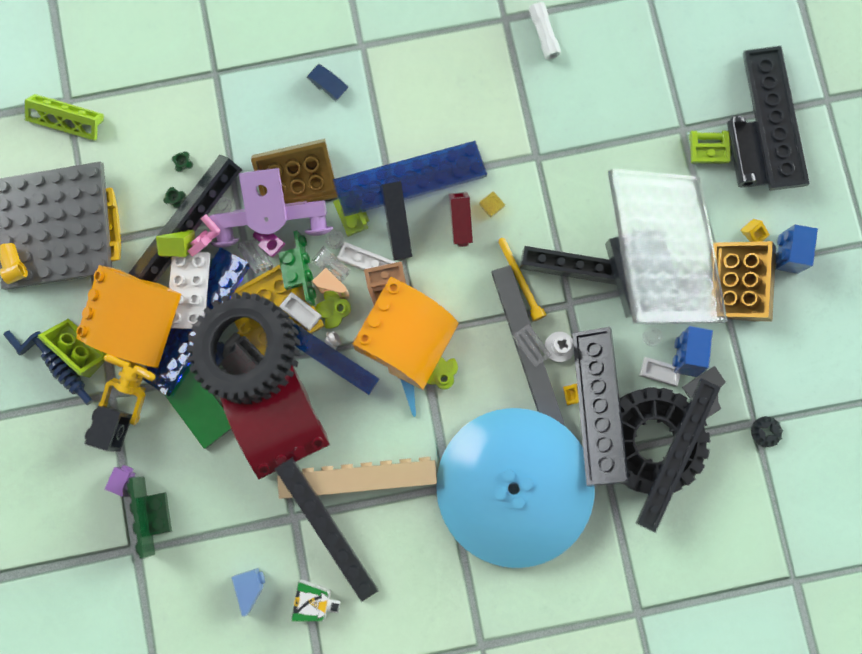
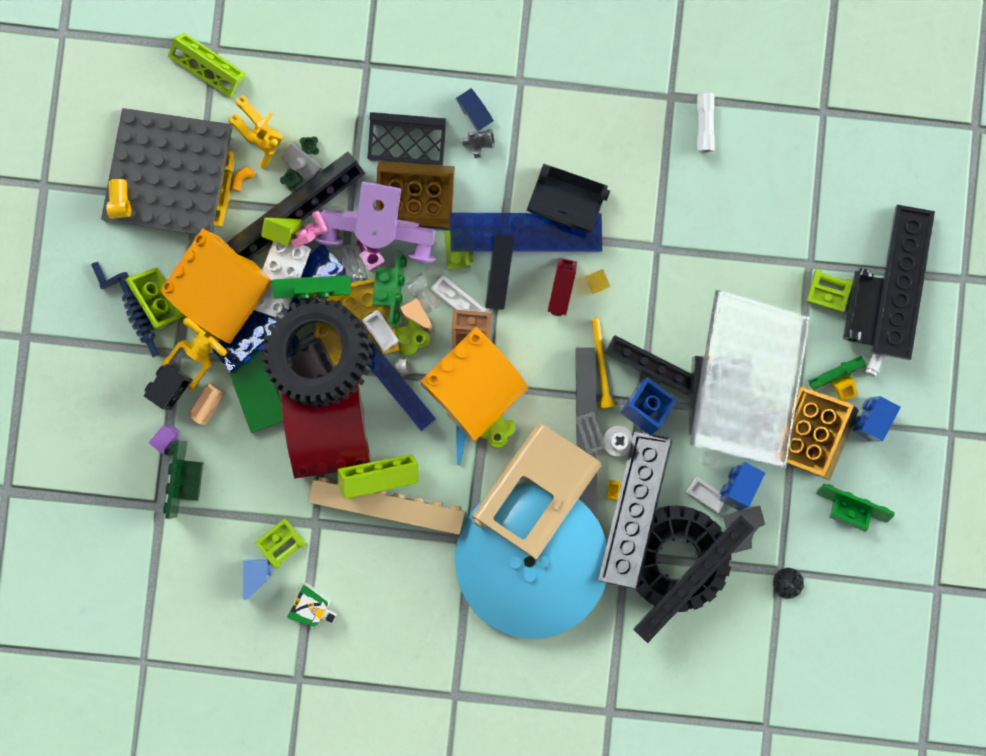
camera: 15 degrees right, 5 degrees up
black plate [275,457,378,602] -> none
none -> light nougat tile [189,382,226,425]
none -> yellow piece [228,96,283,169]
none -> light orange arm [231,167,255,192]
none -> lime plate [255,518,307,569]
none -> green bracket [272,275,351,300]
none -> light grey tile [281,143,322,181]
none -> lime brick [338,454,419,499]
none -> black fence [367,112,447,165]
none -> dark grey piece [462,129,495,158]
none -> tan piece [472,423,602,560]
none -> black door [526,163,611,234]
none -> blue brick [620,377,678,436]
none -> green pin [808,355,866,391]
none -> green bracket [816,484,895,532]
none -> white pin [865,354,885,377]

